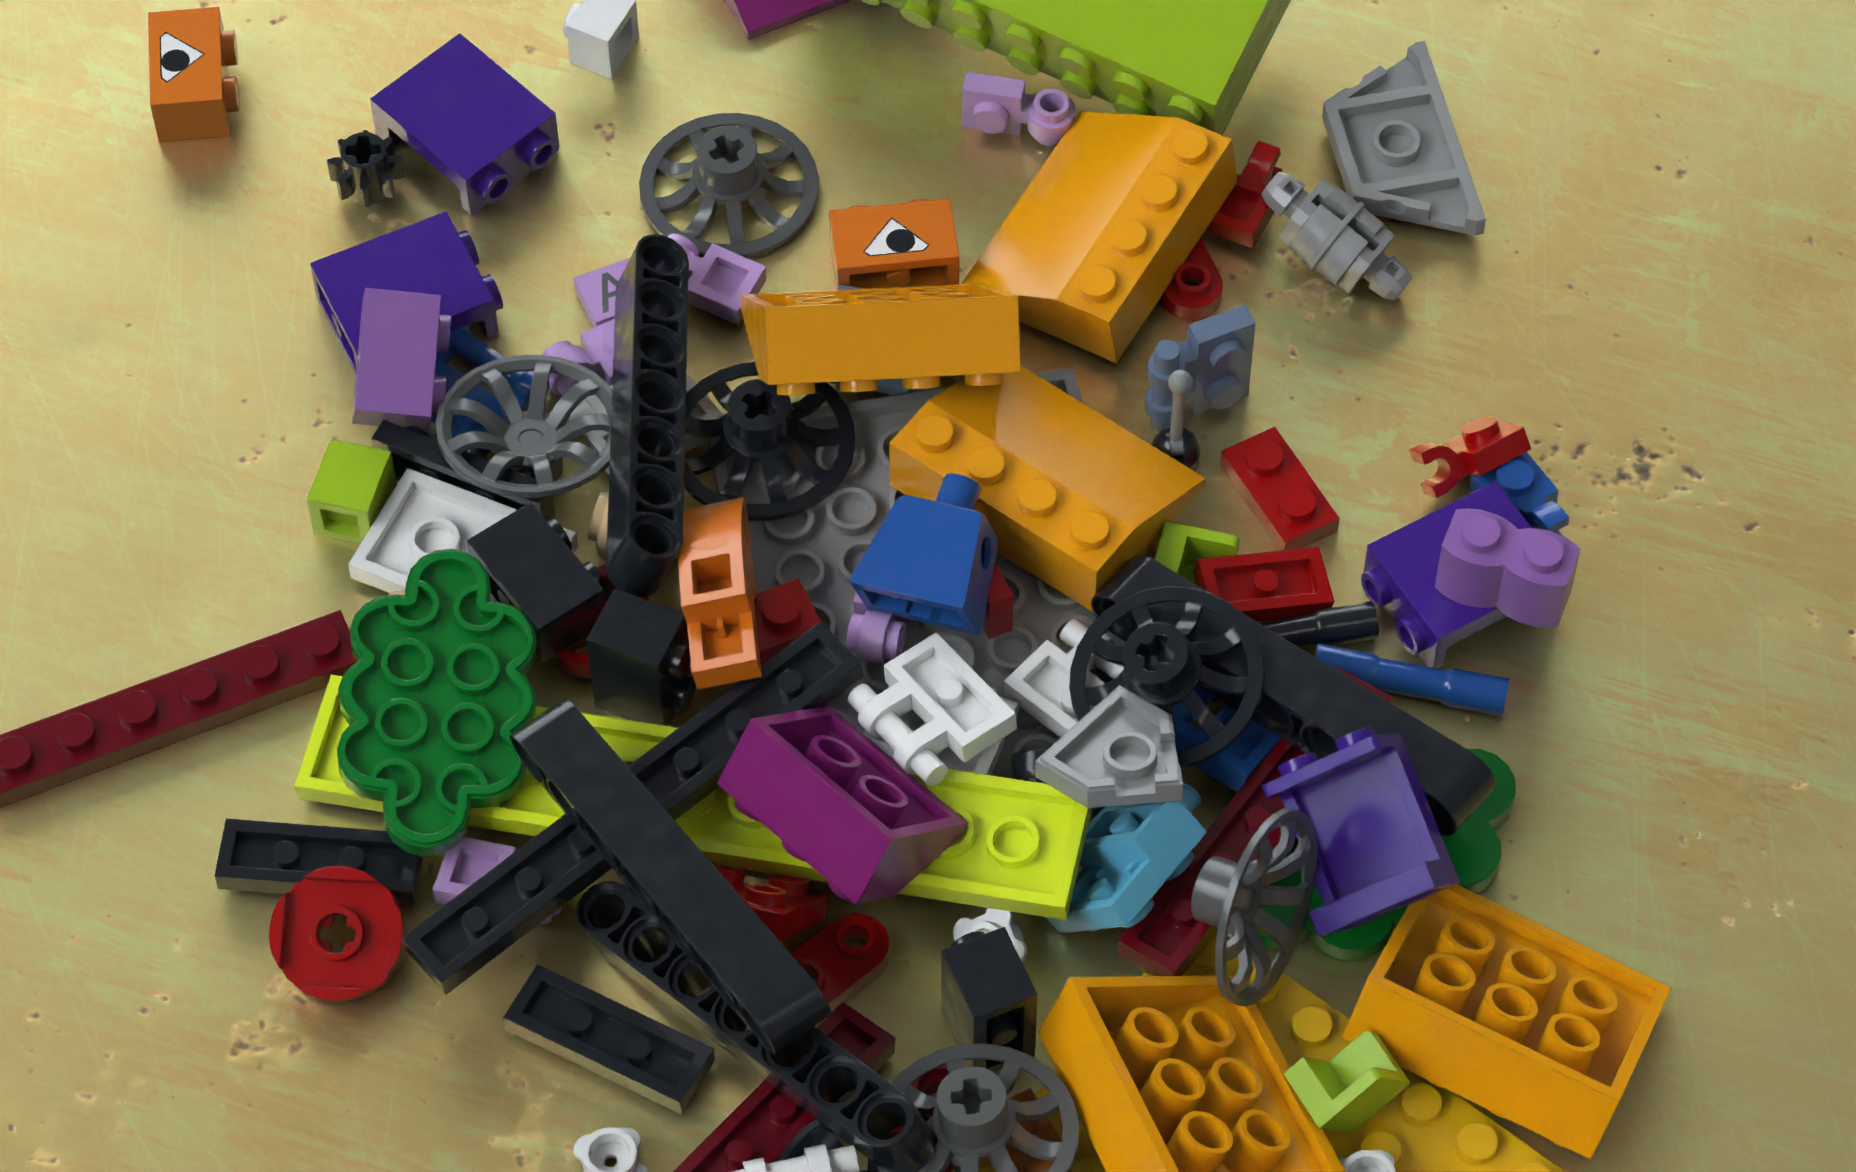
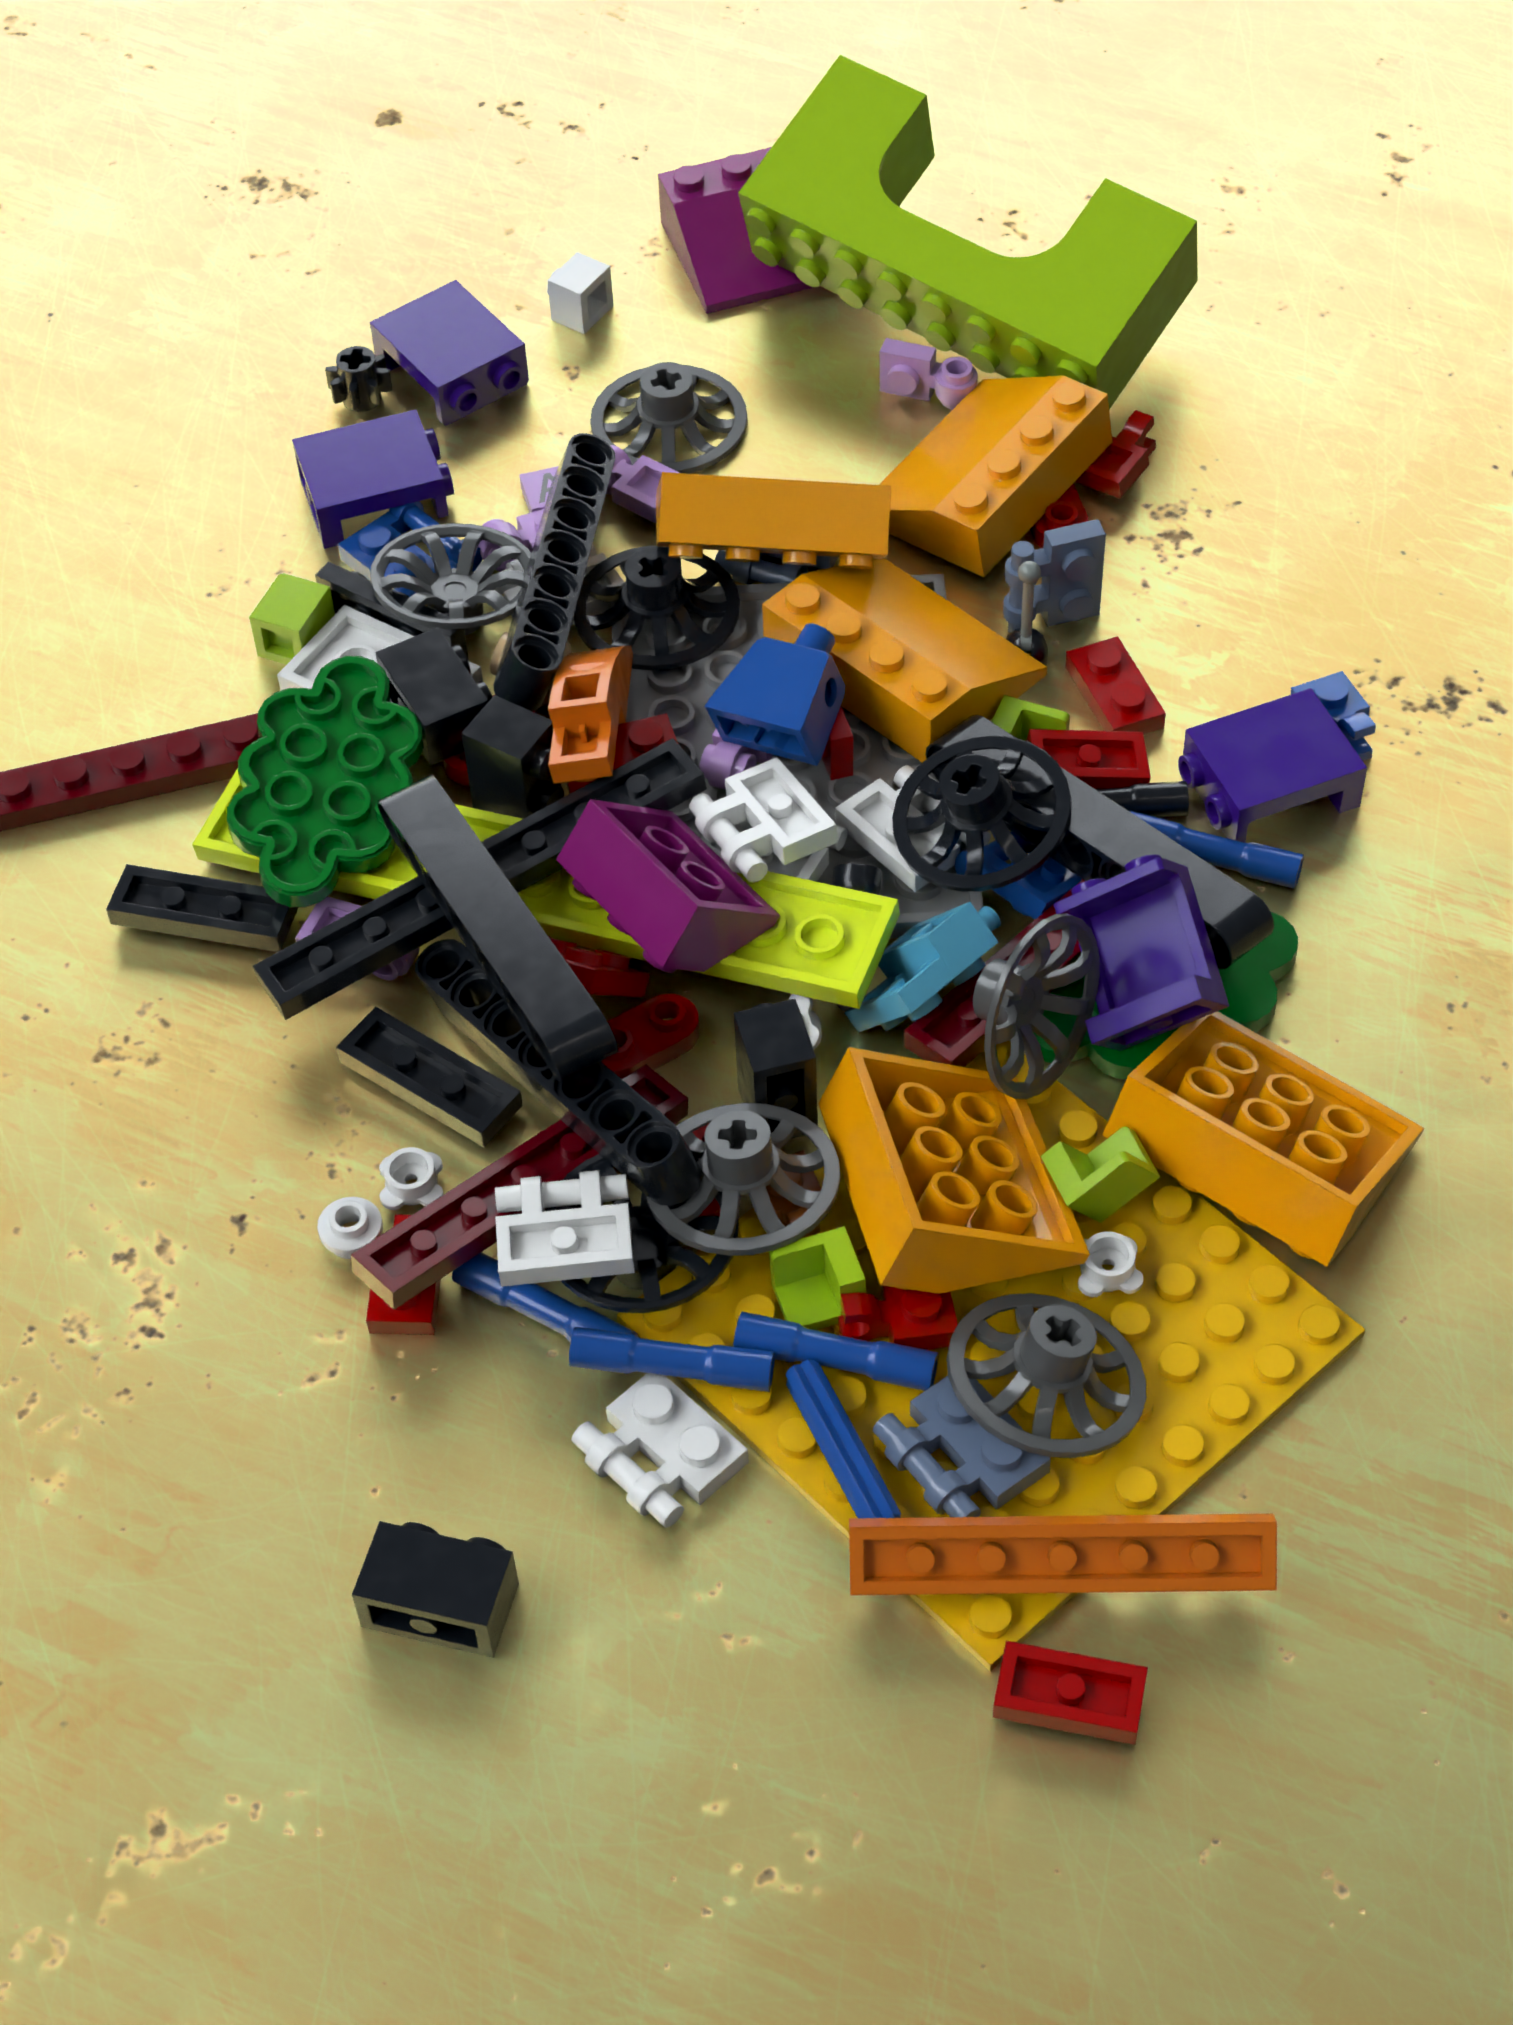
camera: 10 degrees right, 5 degrees down
orange brick [148,7,240,142] -> none
red plate [269,866,407,1002] -> none
medium lavender brick [352,288,451,431] -> none
orange brick [829,198,959,290] -> none
light grey plate [1035,685,1183,808] -> none
light grey piece [1261,172,1412,301] -> none
light grey wing [1322,41,1486,236] -> none
red plate [1409,416,1531,498] -> none
medium lavender brick [1435,508,1581,628] -> none

